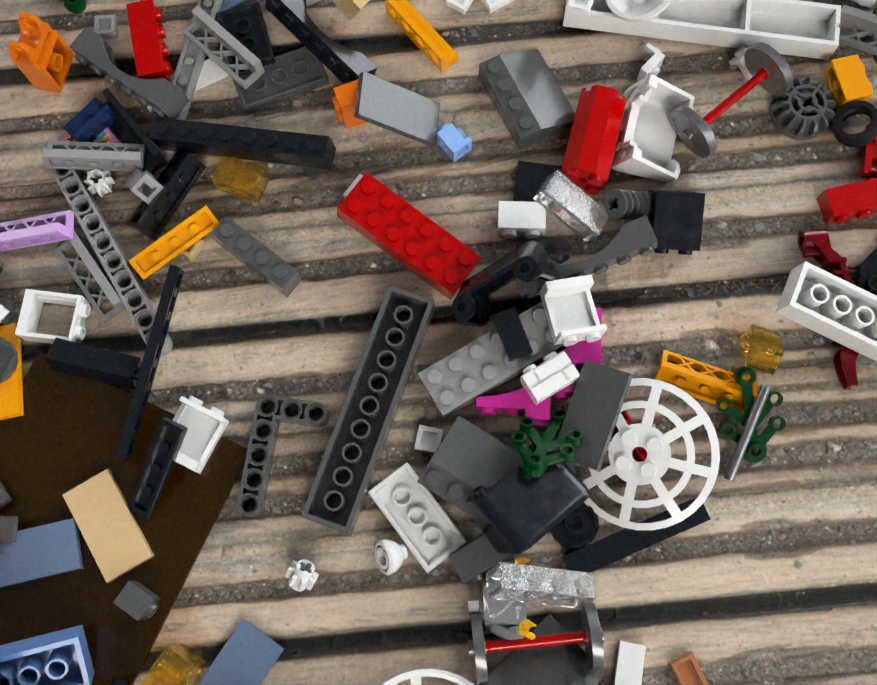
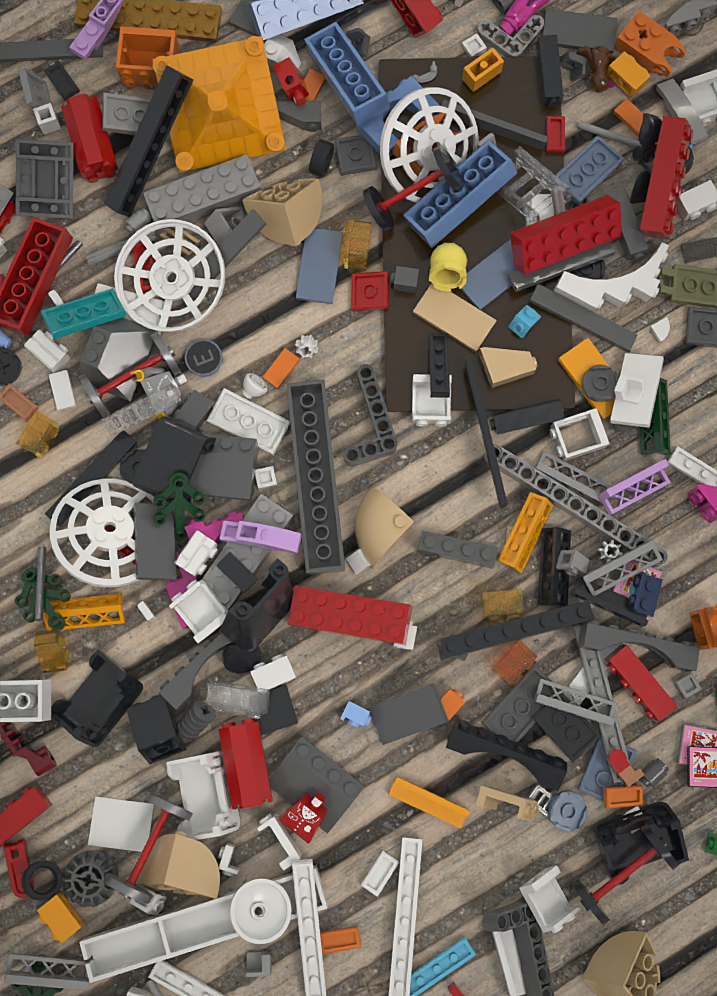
camera: 150 degrees right, 5 degrees up
none -> clear yellow brick [16,411,59,458]
none -> black windscreen [51,649,143,747]
none -> white sticker [88,796,154,852]
none -> tan brick [136,831,220,899]
none -> white tile [137,601,157,622]
none -> black tile [185,339,223,377]
none -> lavender slope [220,521,302,553]
none -> white panel [257,813,302,871]
none -> orange tile [262,348,300,389]
none -> red torso [279,793,327,844]
none -> white tile [346,549,371,575]
none -> red tile [351,271,389,311]
none -> tan brick [355,487,414,569]
none -> light yellow tile [429,243,467,292]
none -> tan slope [479,347,537,388]
none -> clear orange brick [492,640,538,685]
none -> medium azure bracket [508,305,541,338]

